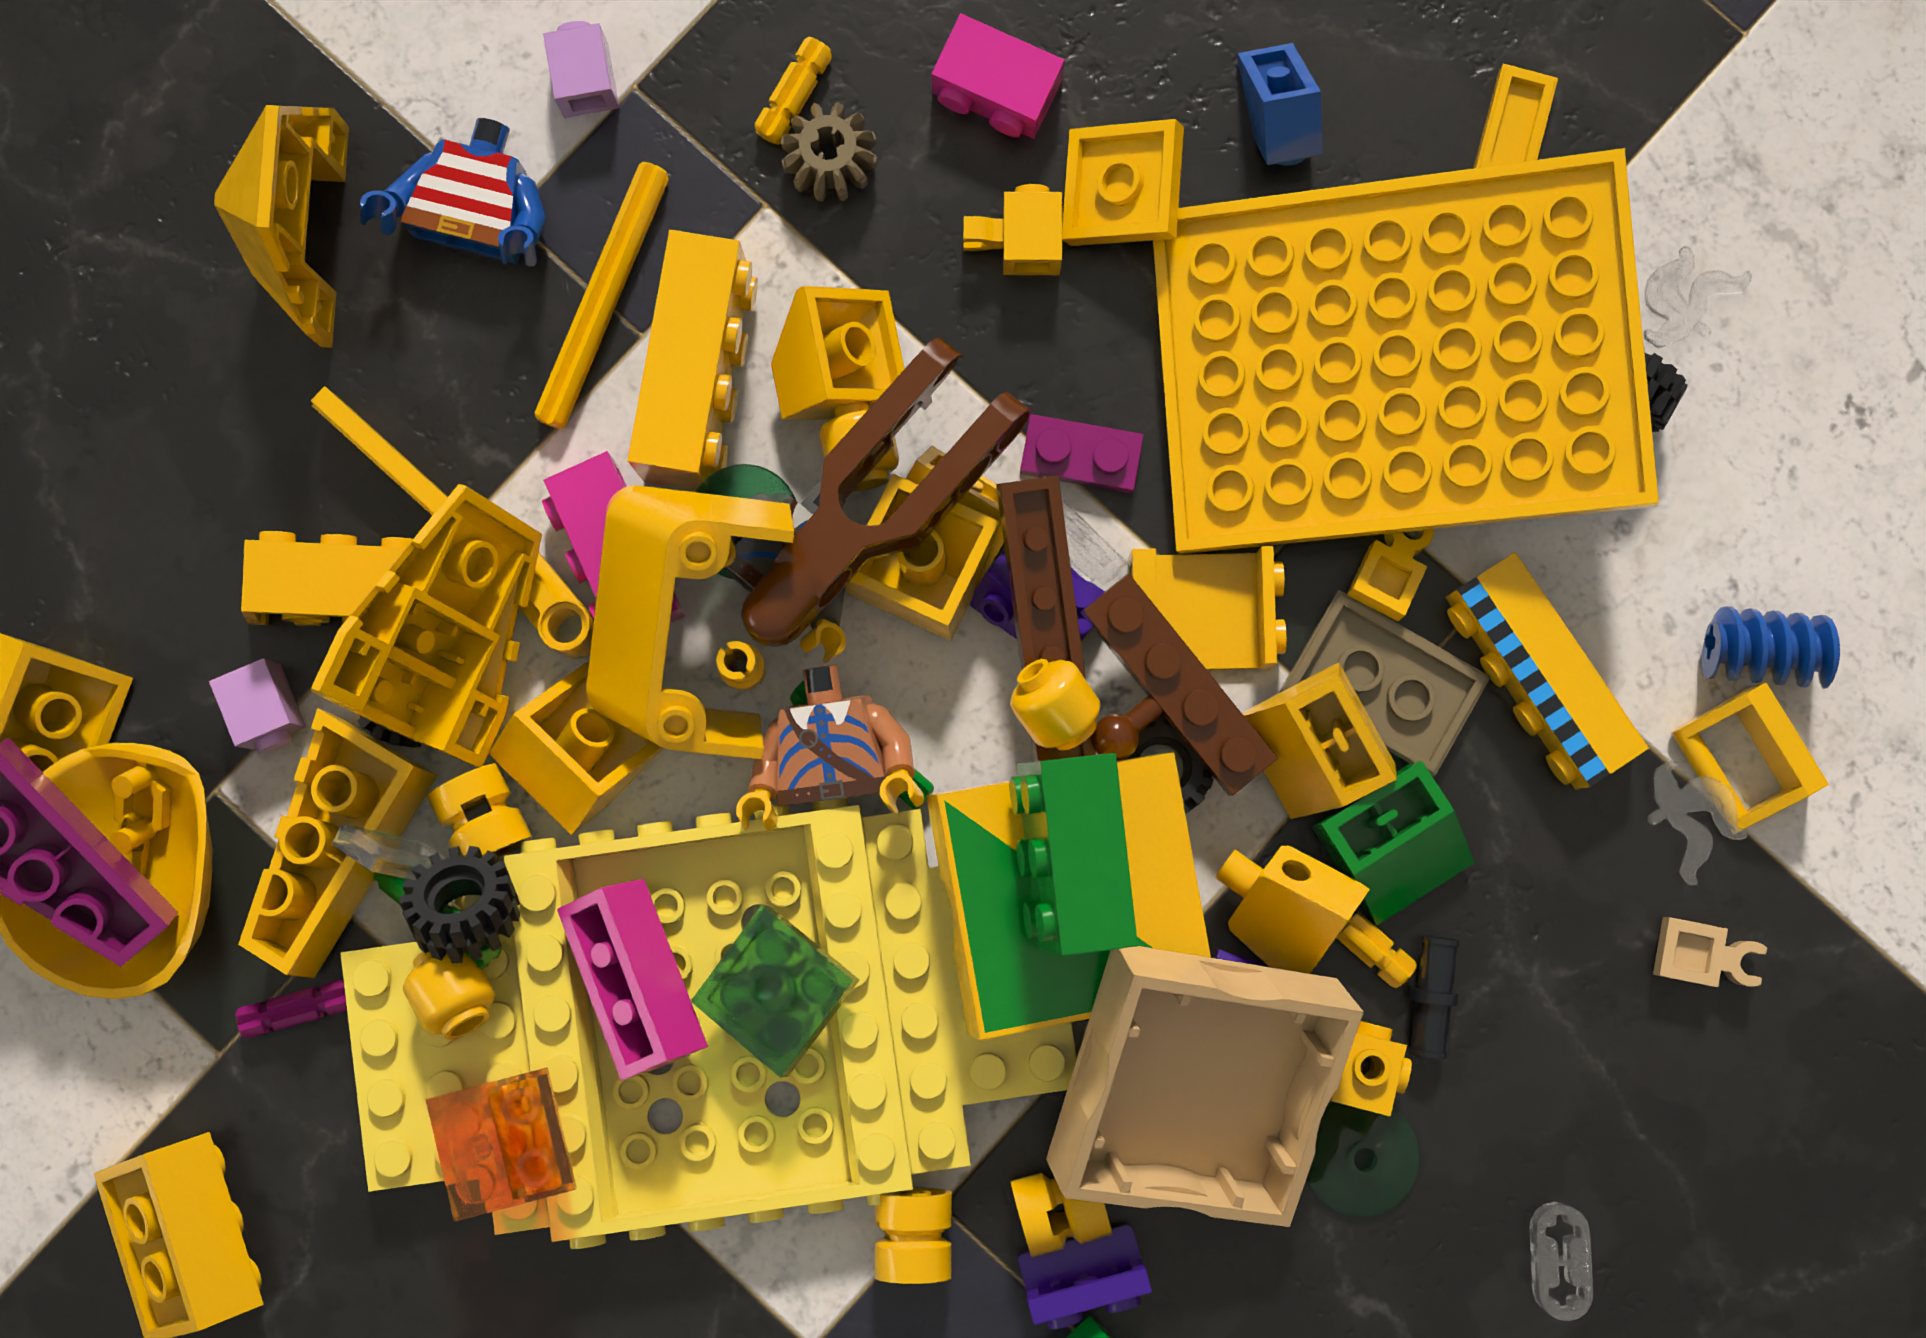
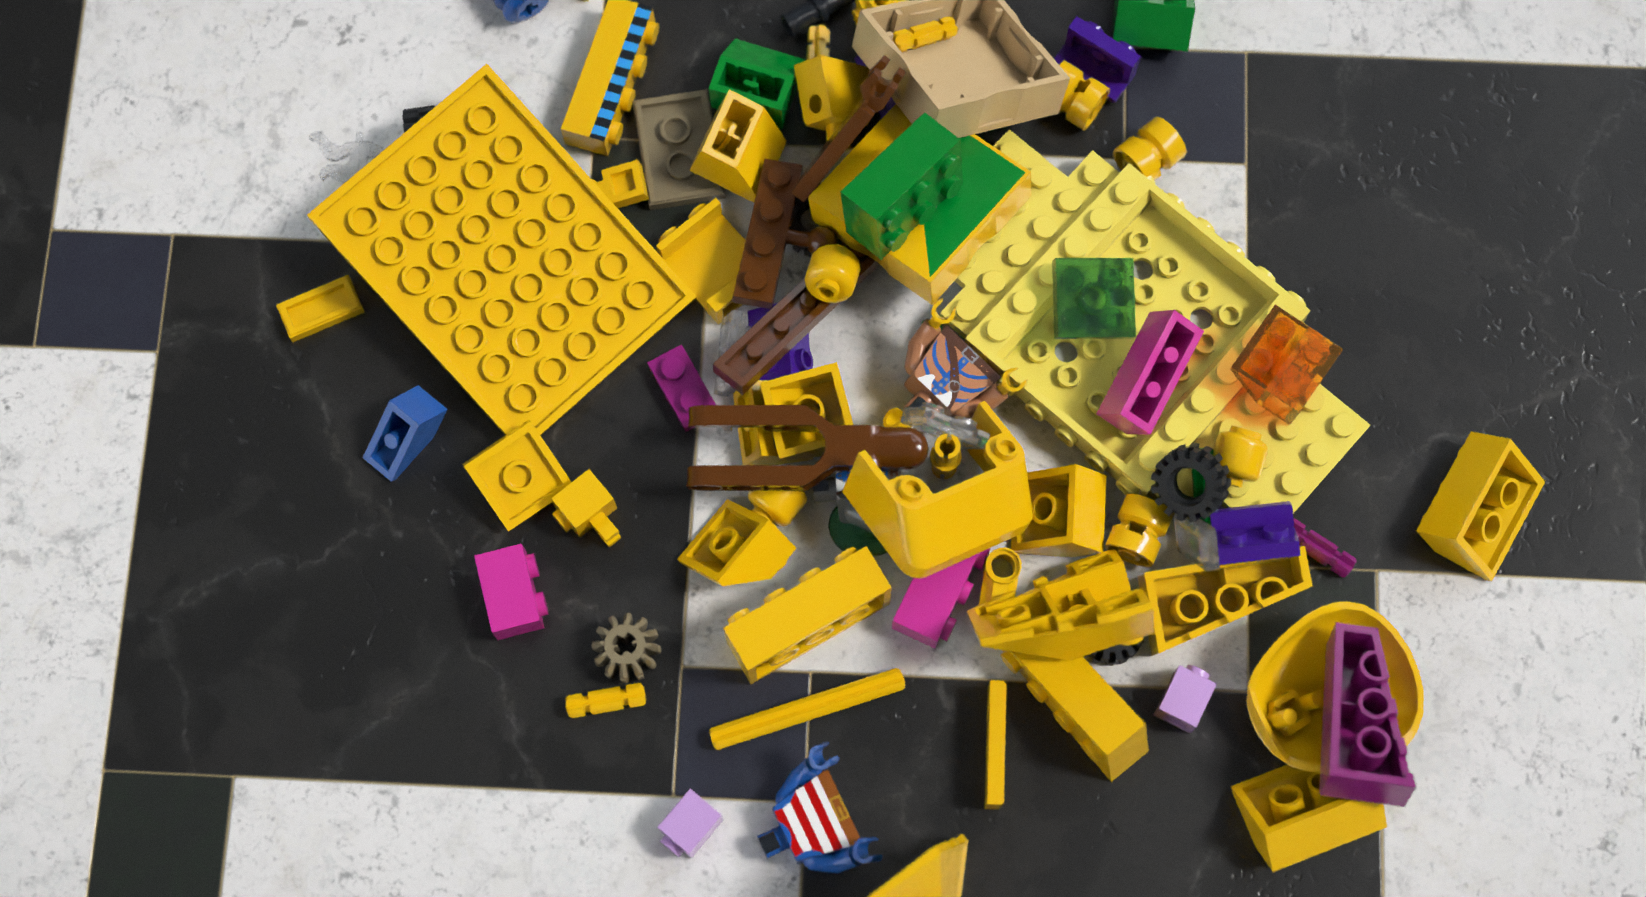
camera: 130 degrees left, 10 degrees down
none -> reddish brown tile [792,55,906,202]
none -> yellow axle [892,16,958,52]
none -> clear plate [900,402,990,449]
none -> dark purple bracket [1210,501,1301,565]

